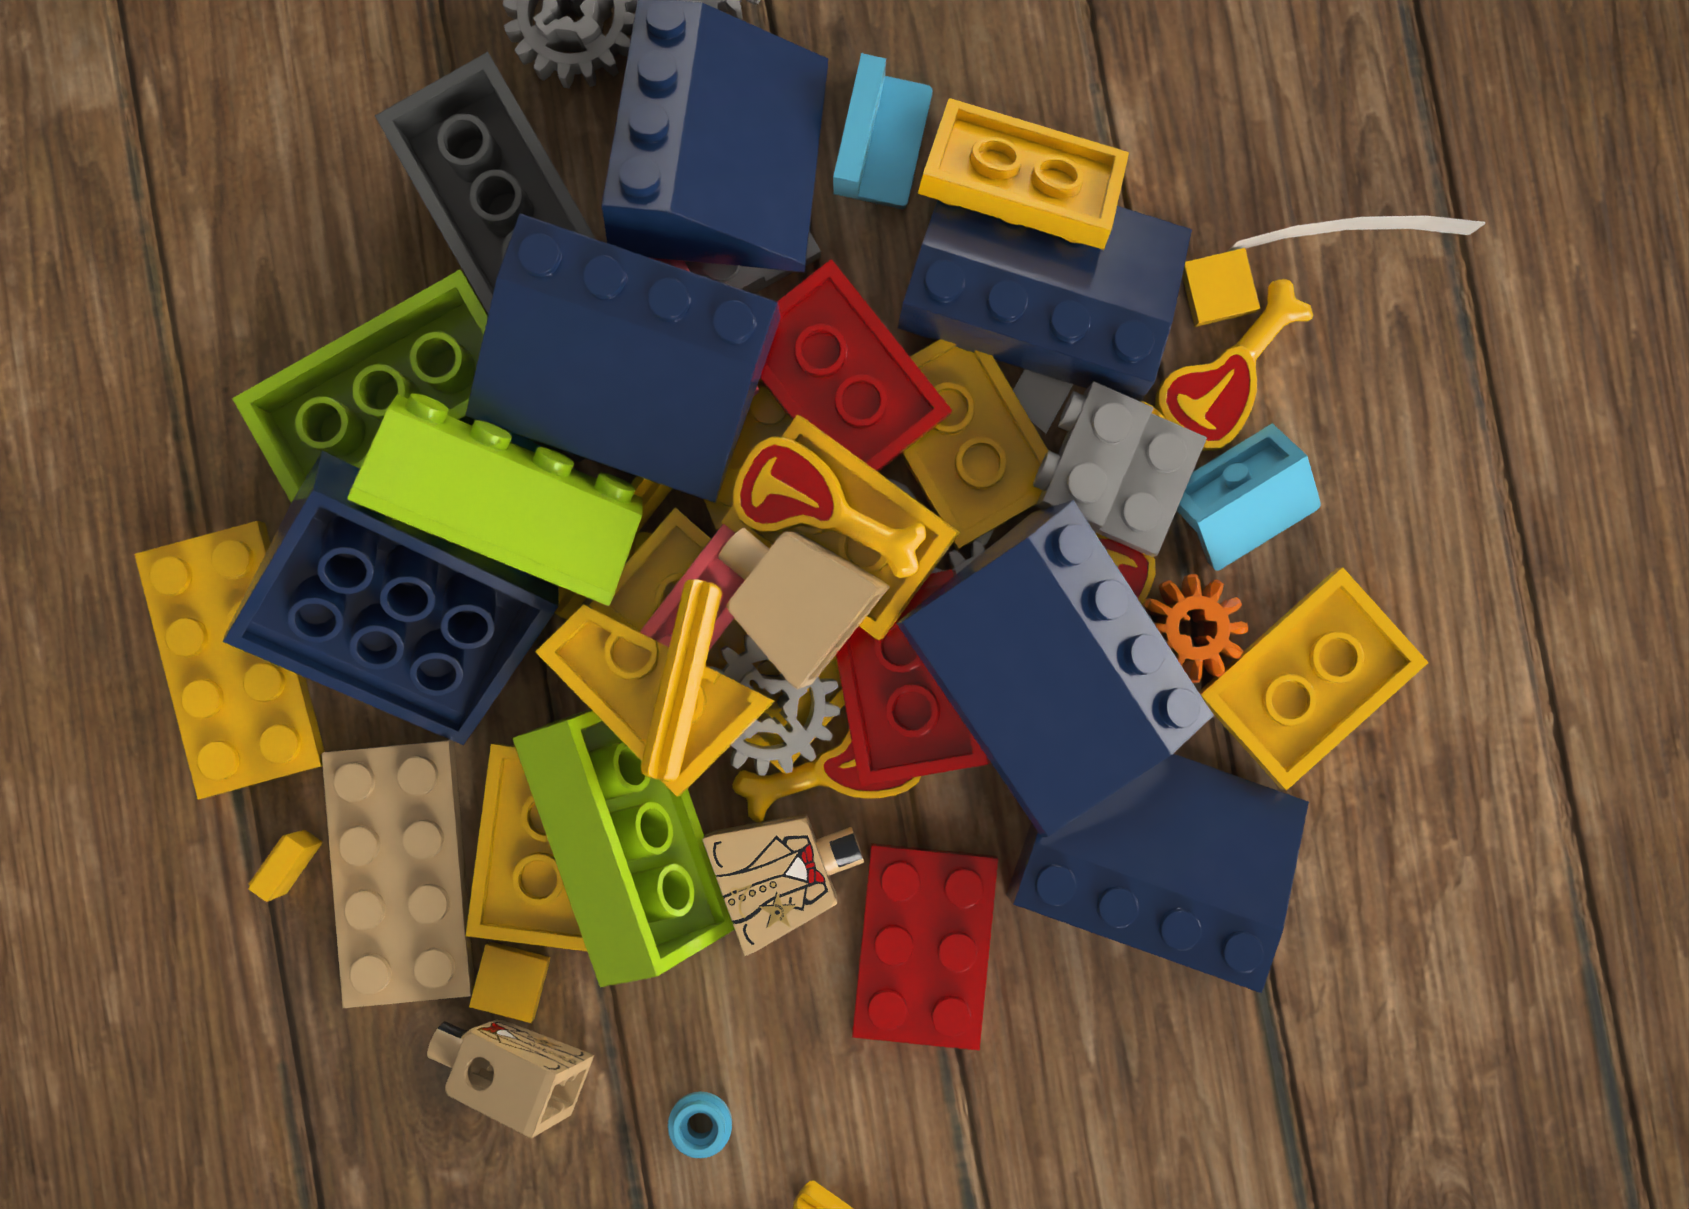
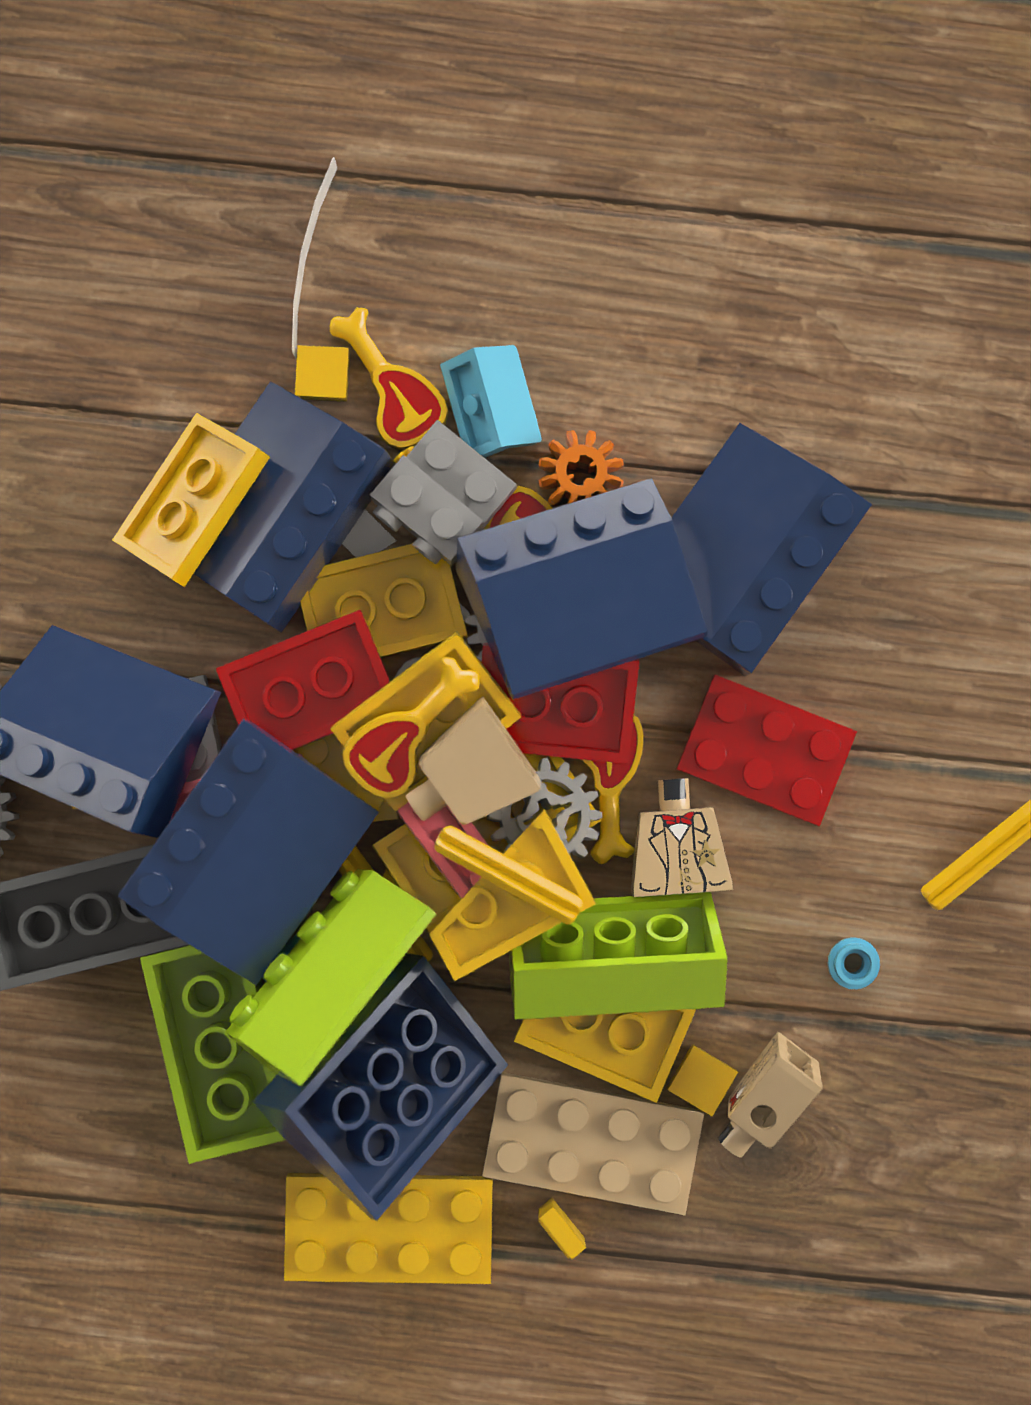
camera: 75 degrees left, 0 degrees up
medium azure panel [833,53,933,209] -> none
yellow plate [1199,567,1429,791] -> none

